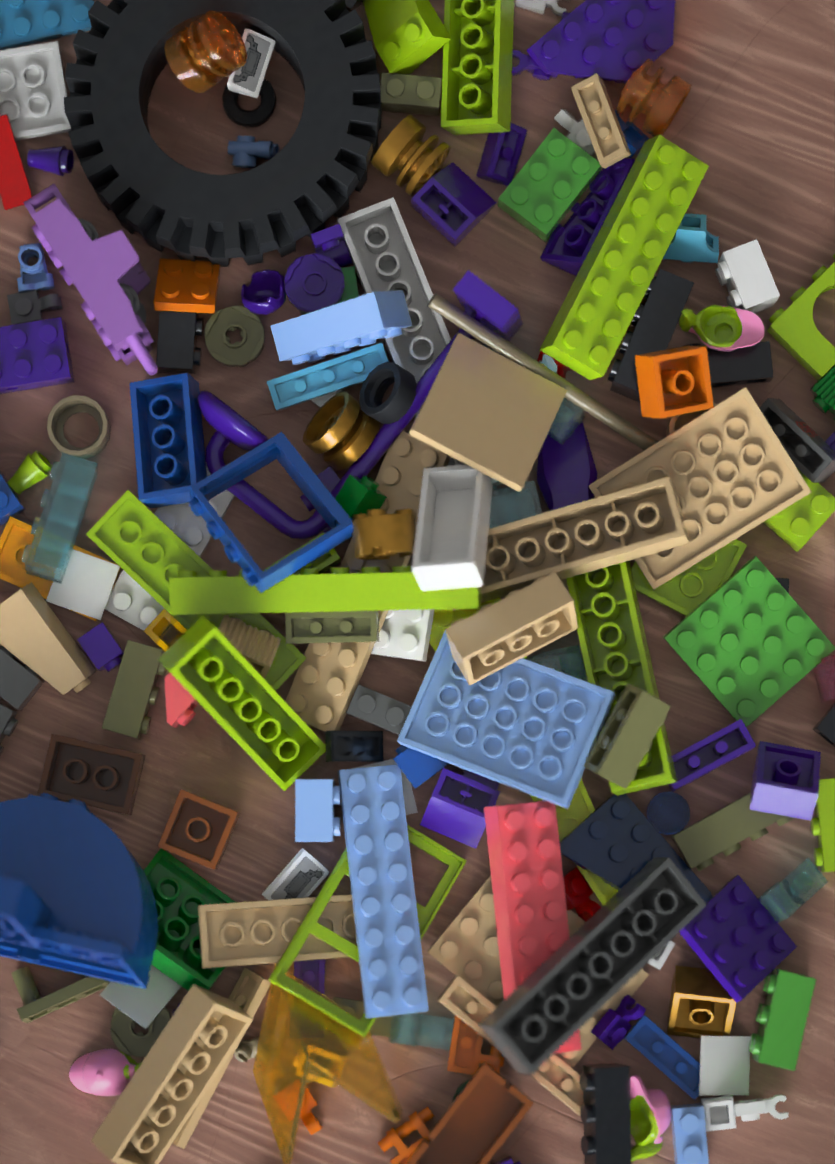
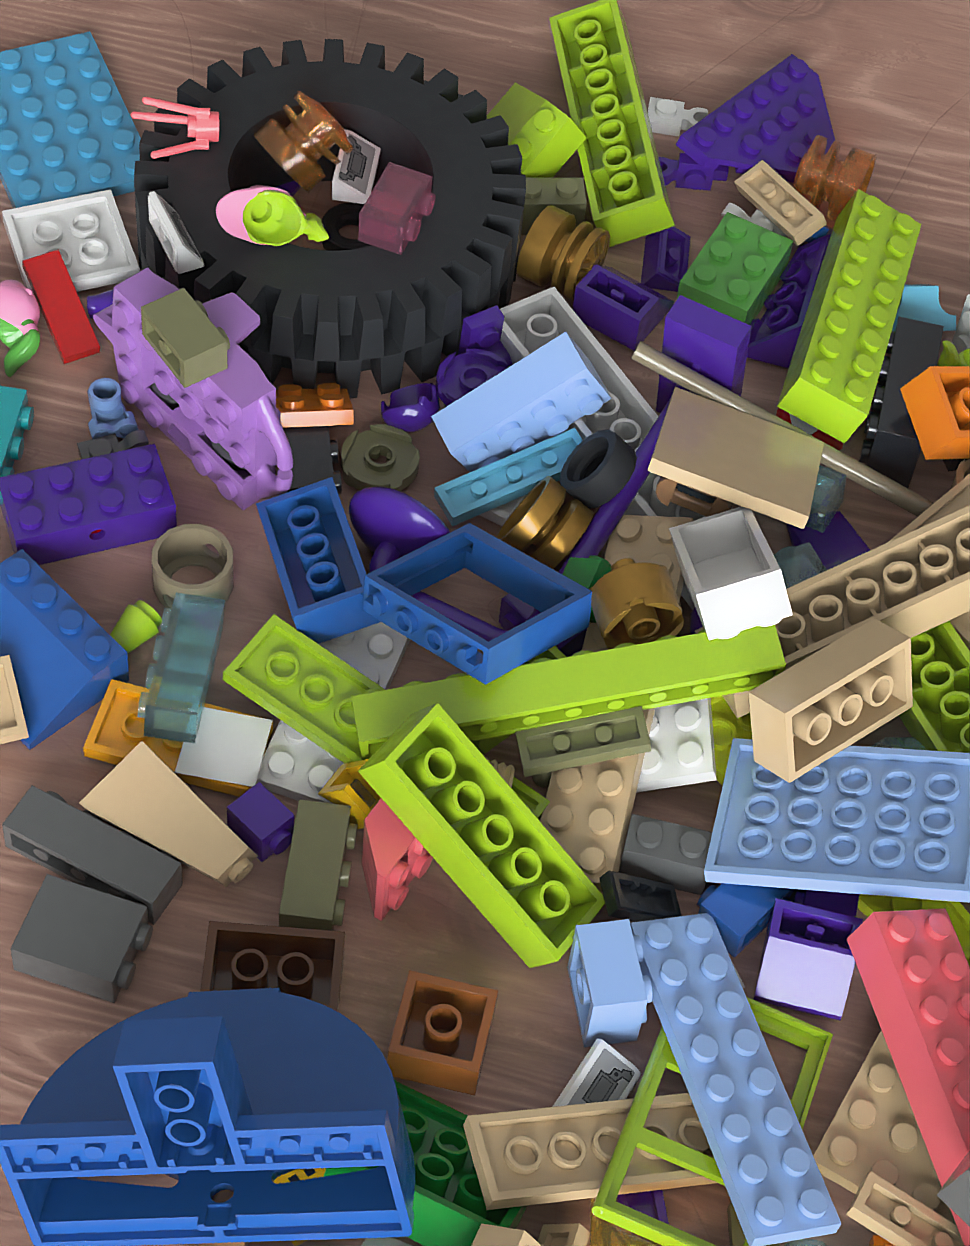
camera: 20 degrees left, 30 degrees down
none -> coral plant [131,97,219,159]
none -> olive brick [141,288,230,388]
none -> white slope [148,191,204,274]
none -> lime hair [216,185,329,246]
none -> clear pink brick [358,162,436,255]

